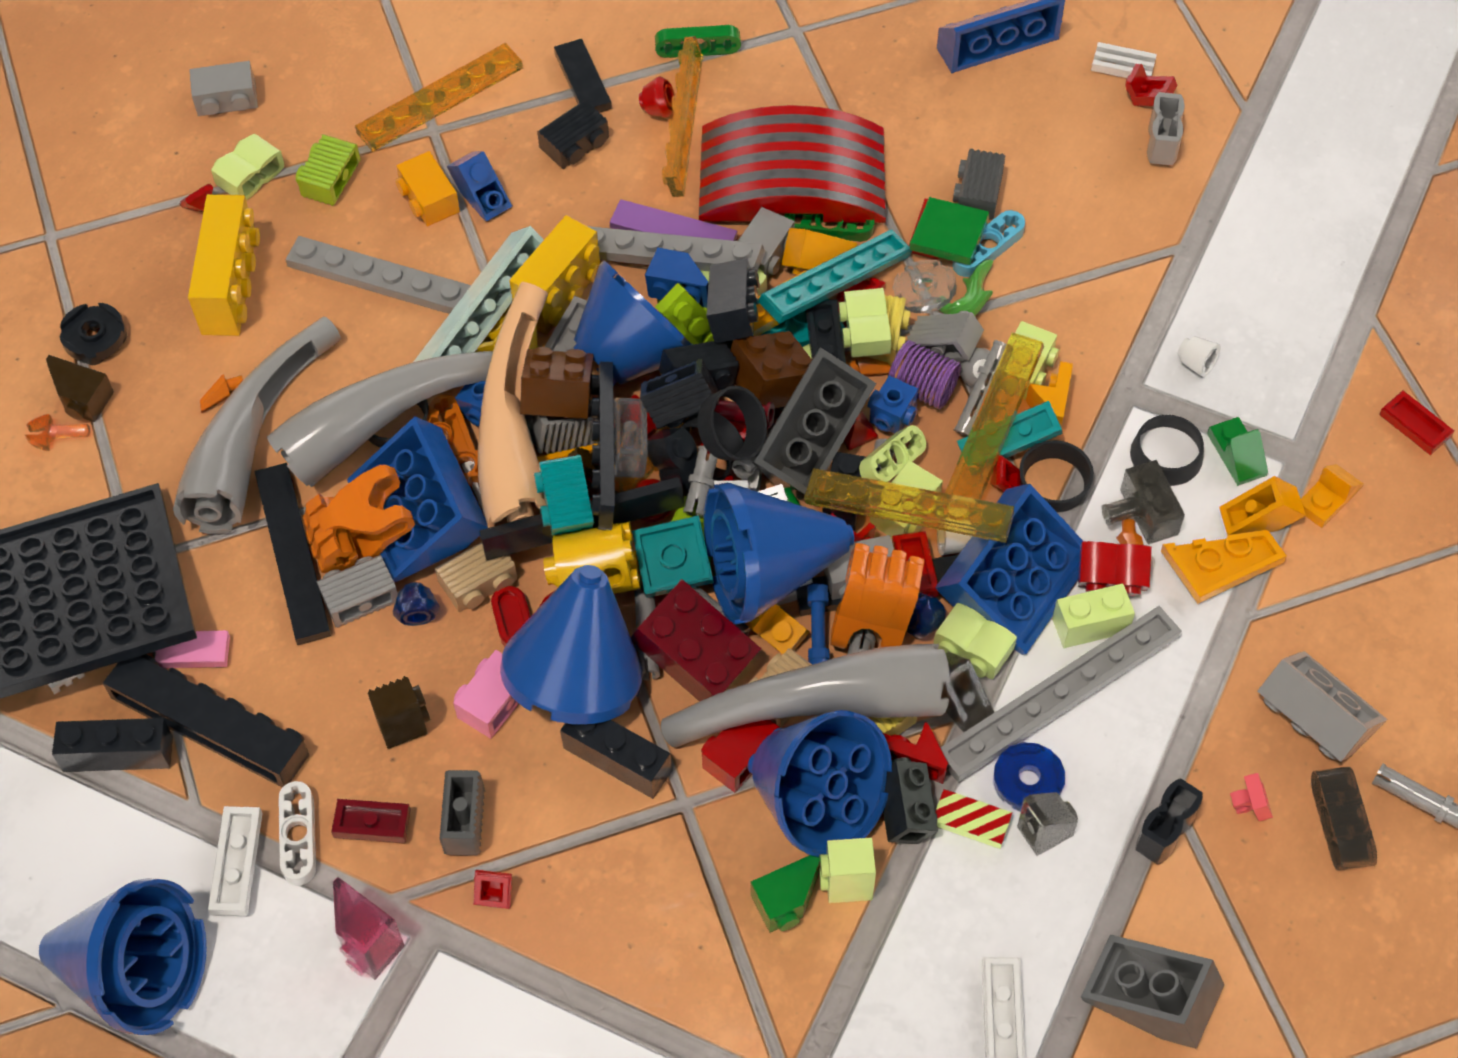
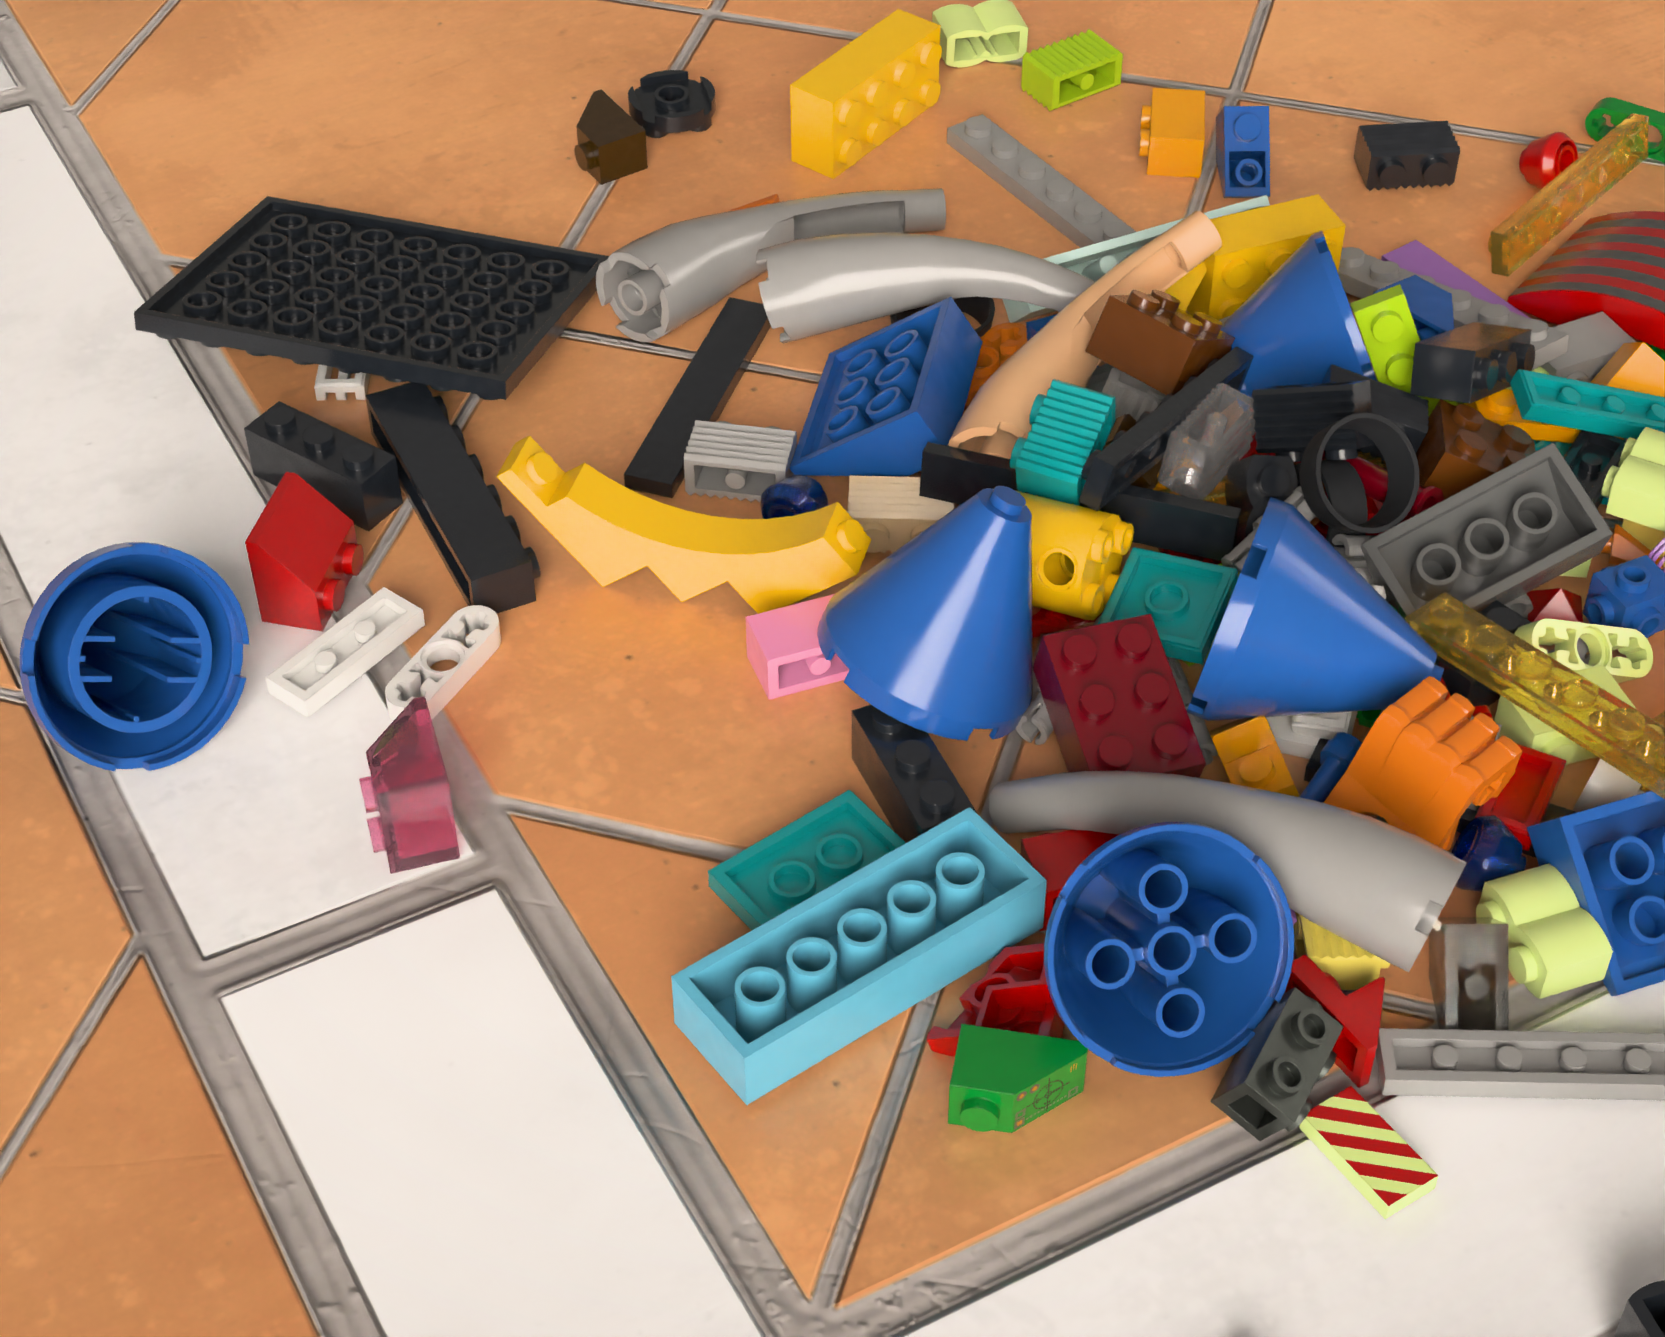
camera: 35 degrees right, 15 degrees down
clear orange bar [25,414,91,451] -> none
bright pink tile [155,631,230,668] -> none
orange piece [303,465,415,573] -> none
dark red plate [331,799,411,843] -> none
clear yellow plate [355,43,523,152] -> none
dark brown brick [367,676,431,749] -> none
dark grey brick [439,770,485,855] -> none
red slope [473,870,512,909] -> none
black tile [554,38,612,113] -> none
yellowish green brick [819,838,876,903] -> none
clear blue tile [993,742,1065,813] -> none
clear smoke slope [1017,792,1078,856] -> none
none -> red slope [245,472,364,632]
none -> yellow arch [496,435,872,614]
none -> medium azure brick [671,807,1047,1105]
none -> teal plate [708,789,906,930]
none -> red slope [926,943,1065,1057]

